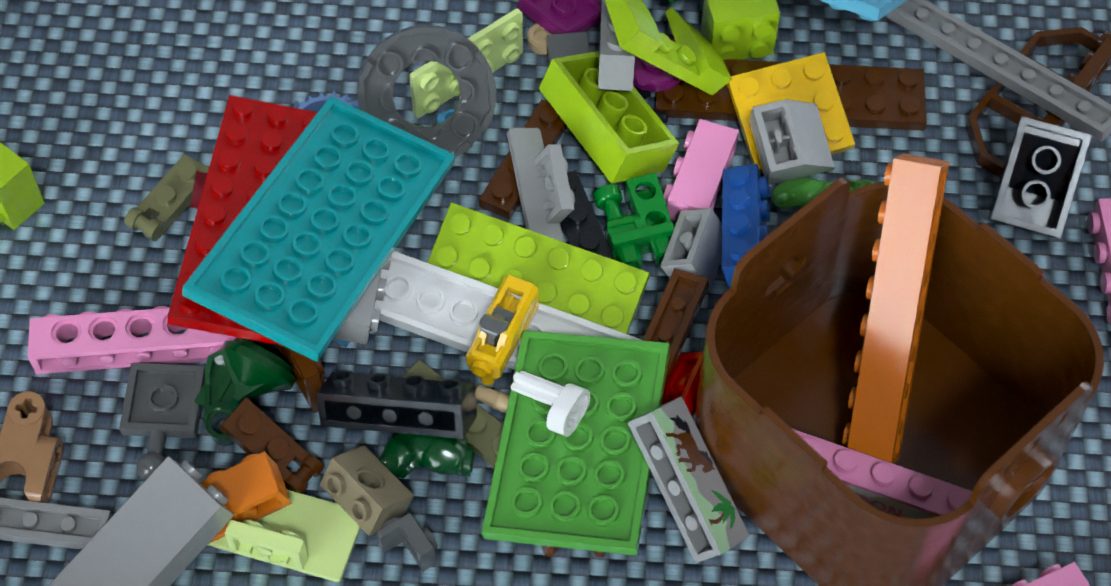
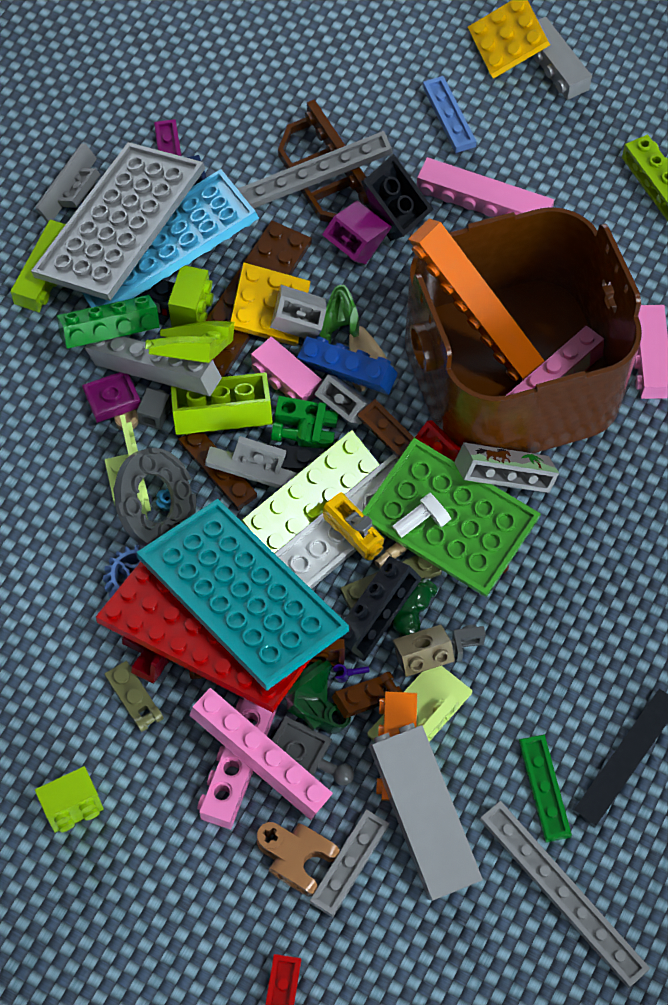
camera: 65 degrees left, 5 degrees up
none -> bright pink brick [189,688,333,820]
none -> magenta slope [322,200,392,264]
none -> dark purple hand [333,664,370,683]

